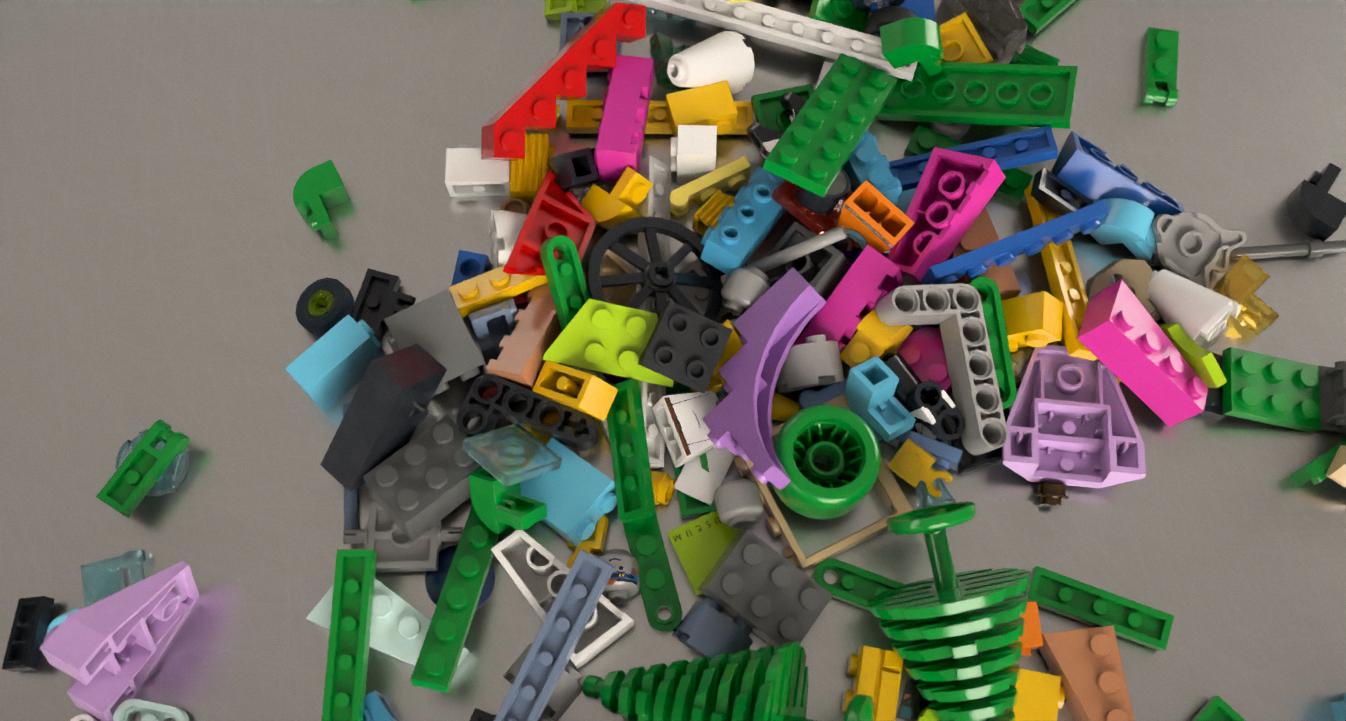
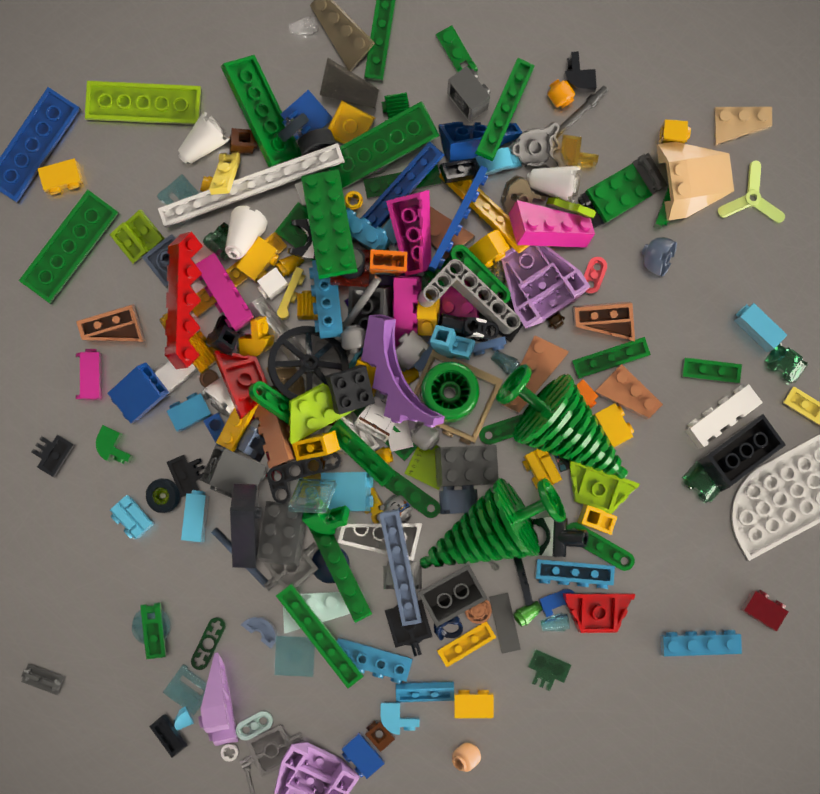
camera: 40 degrees left, 15 degrees up
green brick [880,18,944,76] -> none
yellow plate [887,438,954,498] -> none
none -> black hinge [31,434,74,477]
none -> nougat wedge [76,304,145,342]
none -> dark pink brick [76,349,102,400]
none -> blue brick [107,363,170,423]
none -> medium azure brick [110,495,155,539]
none -> dark azure brick [167,392,213,432]
none -> dark green beam [191,617,226,670]
none -> sand blue cylinder [241,616,277,649]
none -> clear light blue plate [274,636,315,677]
none -> yellow cone [275,255,304,277]
none -> yellow cone [344,191,363,210]
none -> dark grey brick [447,66,491,122]
none -> green plate [475,58,535,161]
none -> nougat wedge [501,336,569,414]
none -> light orange head [547,79,575,109]
none -> nougat wedge [573,301,635,341]
none -> coral plate [584,257,607,294]
none -> sand blue cylinder [642,237,677,276]

